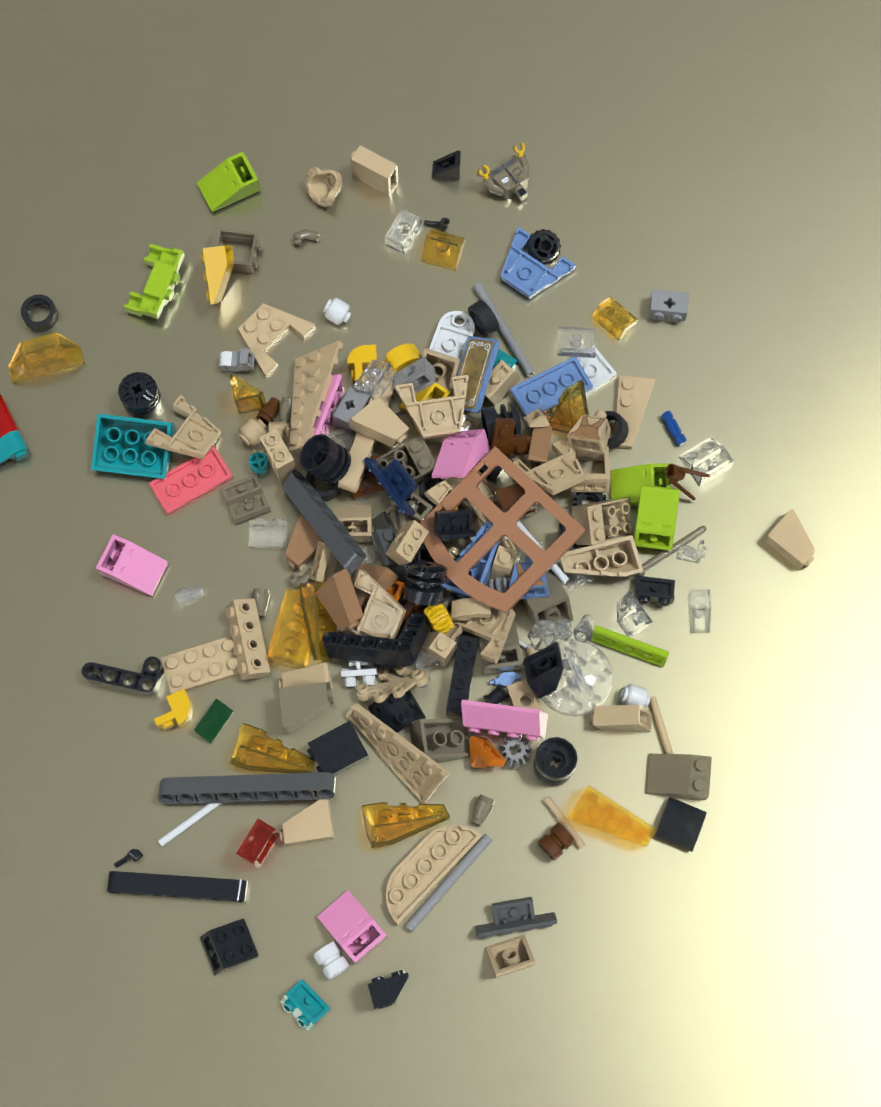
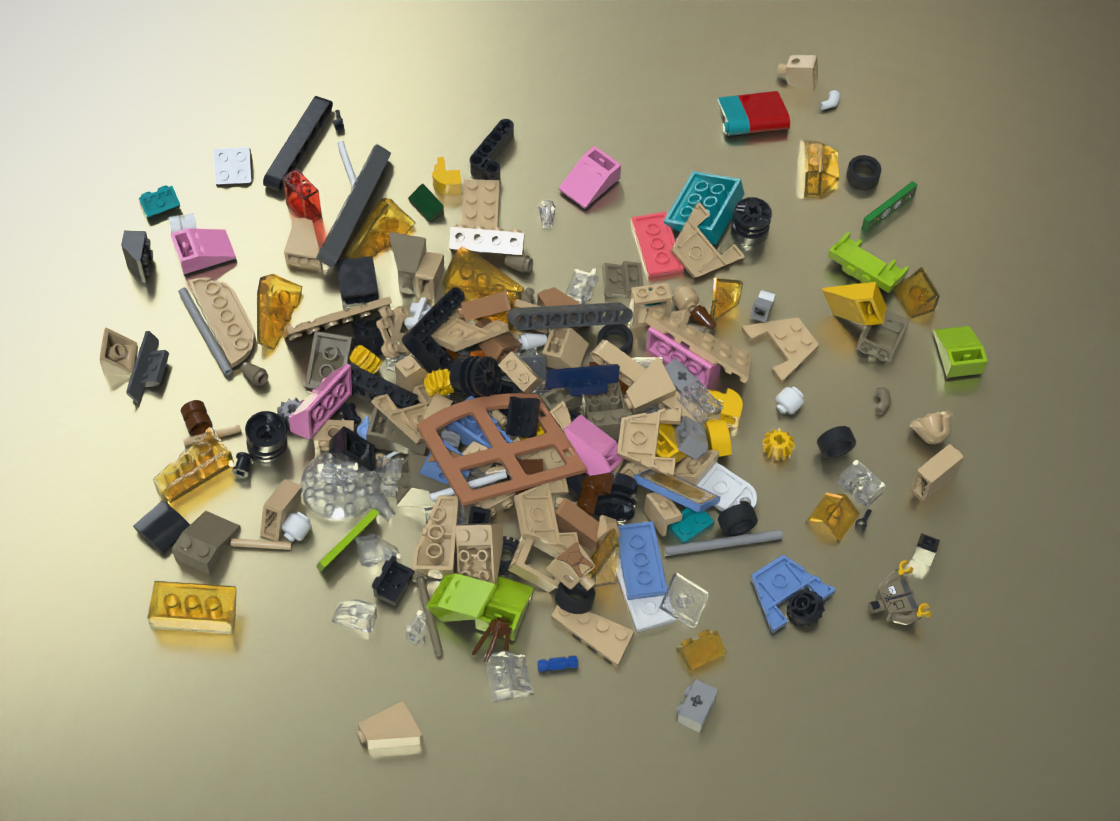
camera: 105 degrees right, 15 degrees down
black wheel [299,434,351,484] -> none
orange slope [469,736,506,768] -> none
none -> clear yellow slope [147,581,237,634]
none -> black bush [232,452,253,478]
none -> yellow gear [349,345,382,374]
none -> tan hinge [474,493,516,517]
none -> yellow gear [762,428,795,461]
none -> black tyre [817,426,856,459]
none -> green tile [861,181,917,233]
none -> clear yellow slope [894,267,940,318]

